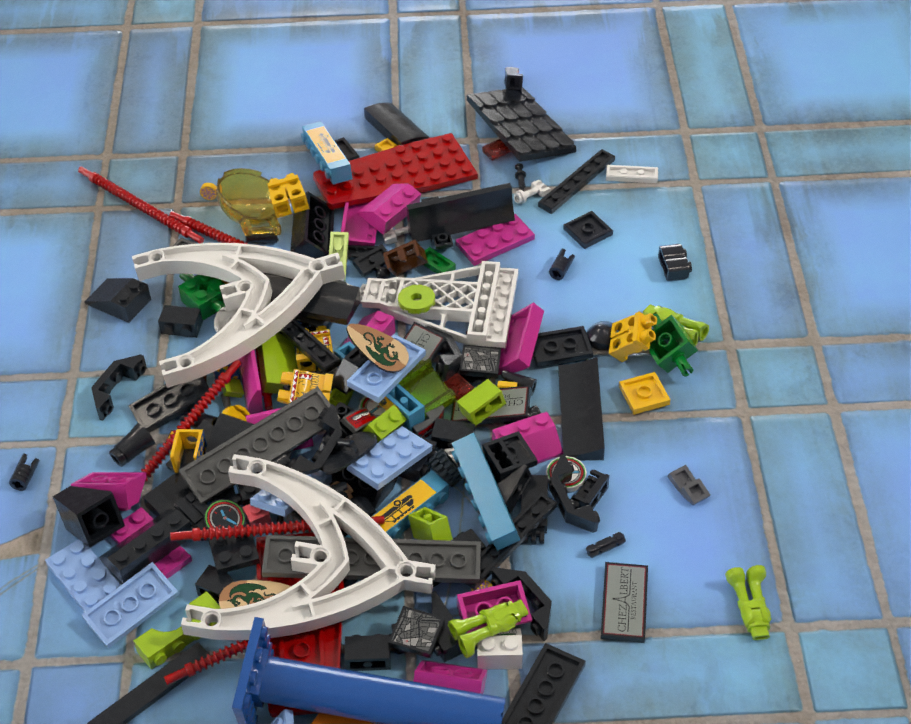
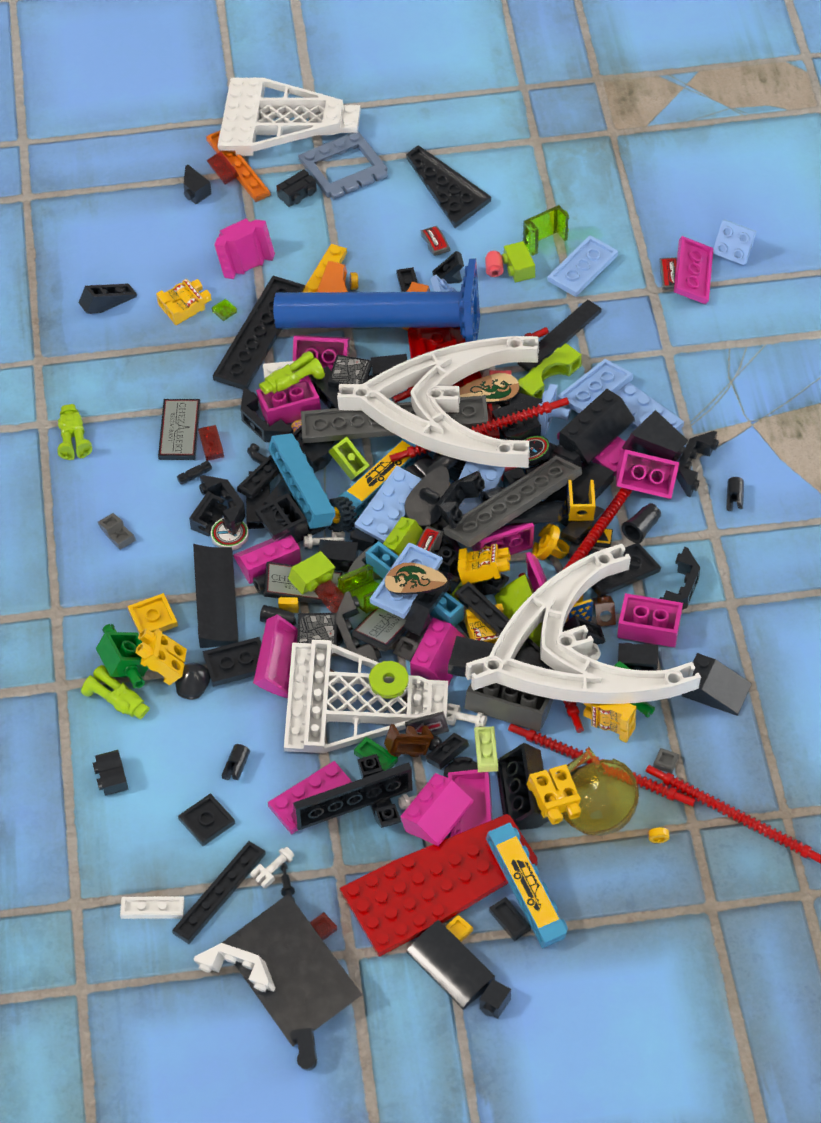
camera: 175 degrees right, 5 degrees up
none -> white slope [194,943,275,992]
none -> clear red plate [198,425,224,461]
none -> black arm [247,443,267,464]
none -> black tile [405,711,449,736]
none -> black brick [480,979,511,1019]
none -> light blue plate [537,384,571,436]
none -> dark pink slope [617,593,683,648]
none -> black slope [676,431,719,497]

